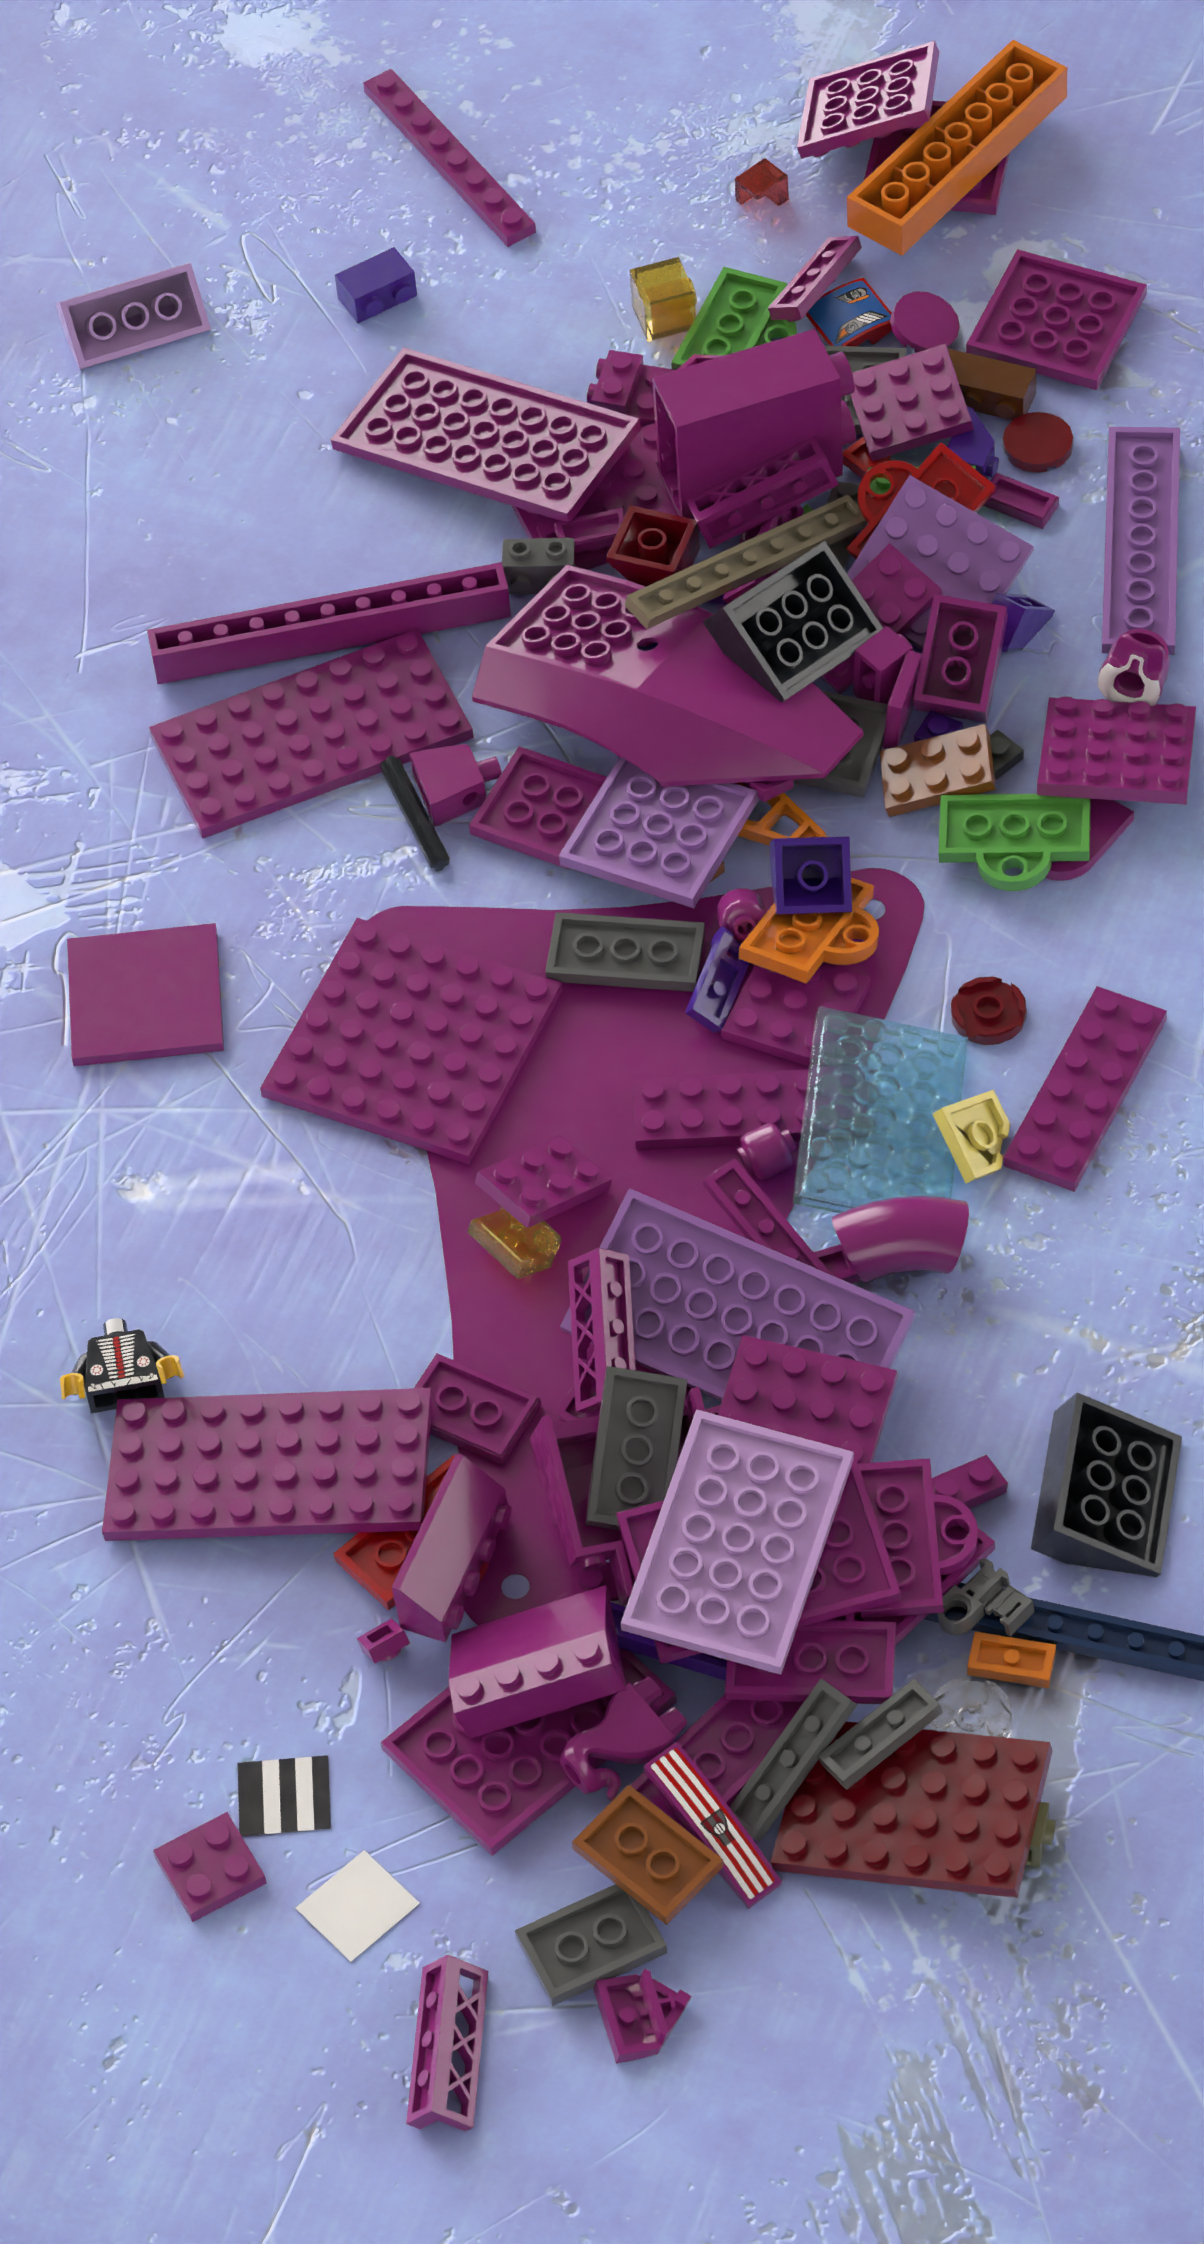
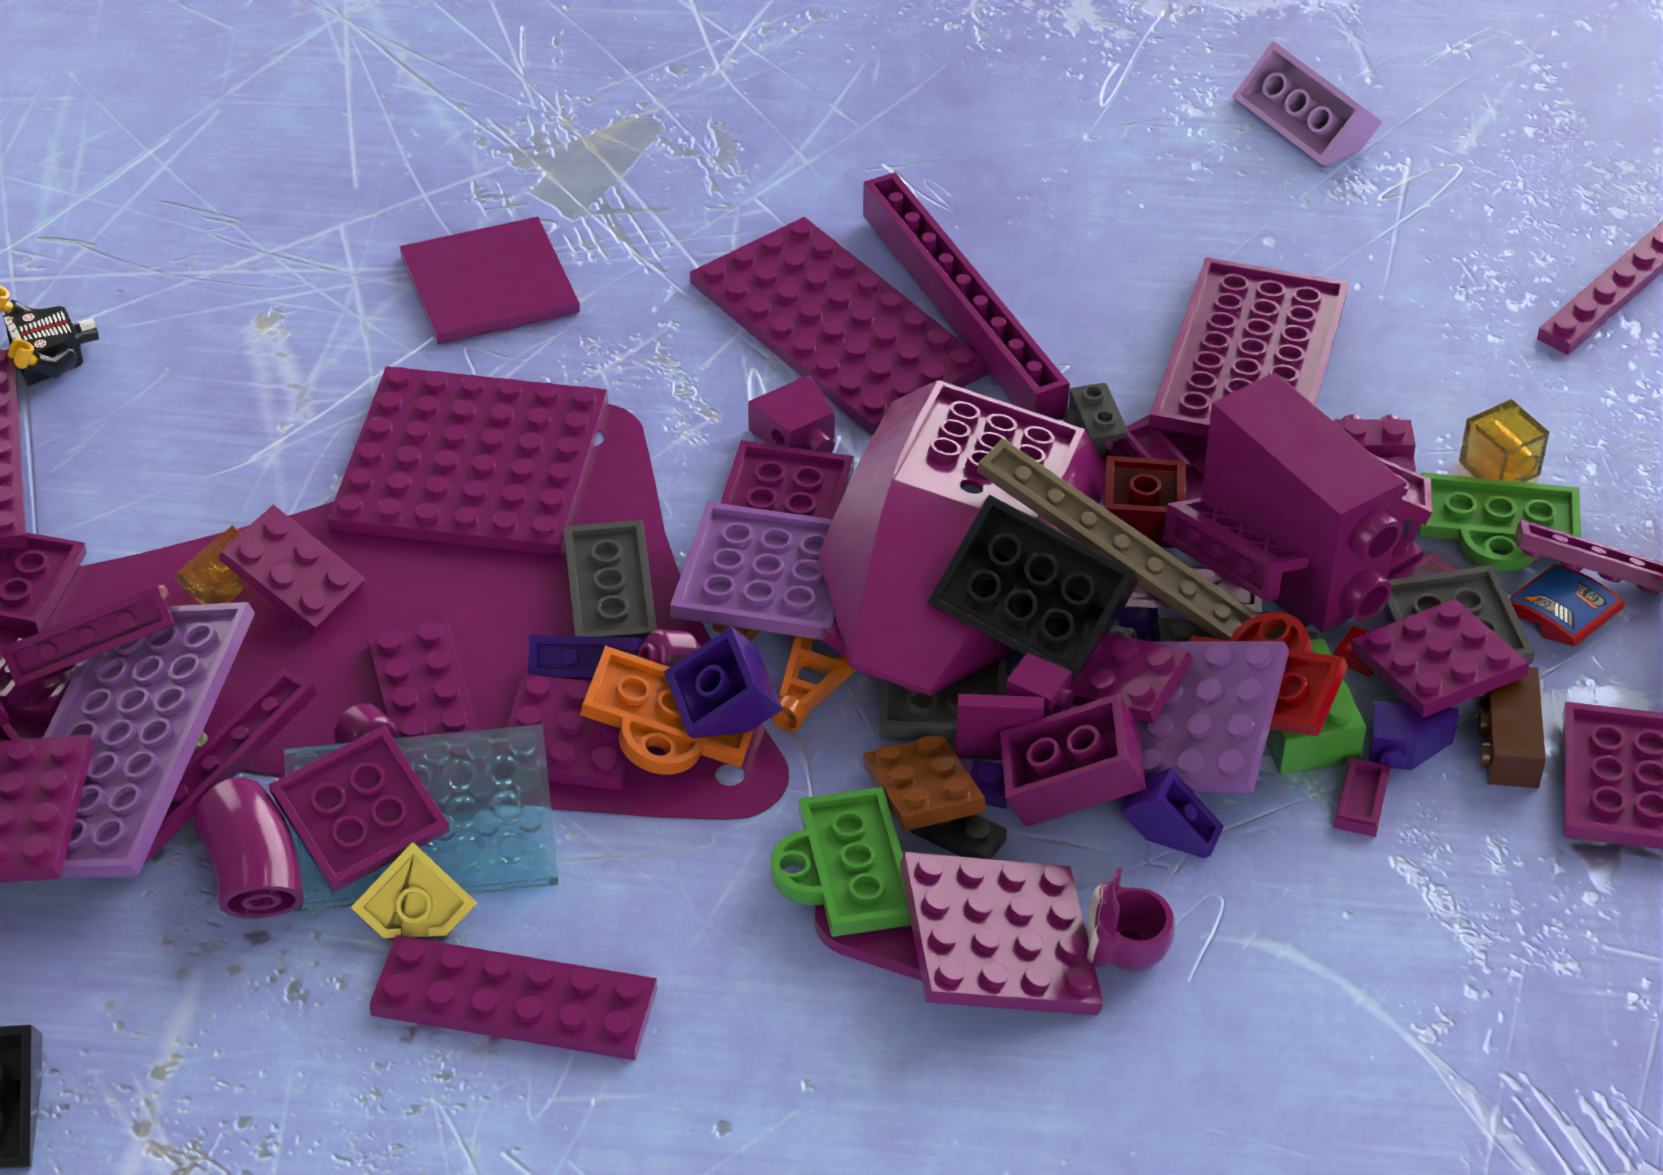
camera: 70 degrees right, 10 degrees down
dark purple brick [335,247,417,323] -> none
black axle [380,756,450,871] -> none
magenta tile [890,291,960,353] -> none
dark red tile [951,976,1027,1045] -> none
dark red tile [1002,412,1074,473] -> none
medium lavender plate [1102,427,1180,655] -> none
none -> magenta plate [268,725,450,893]

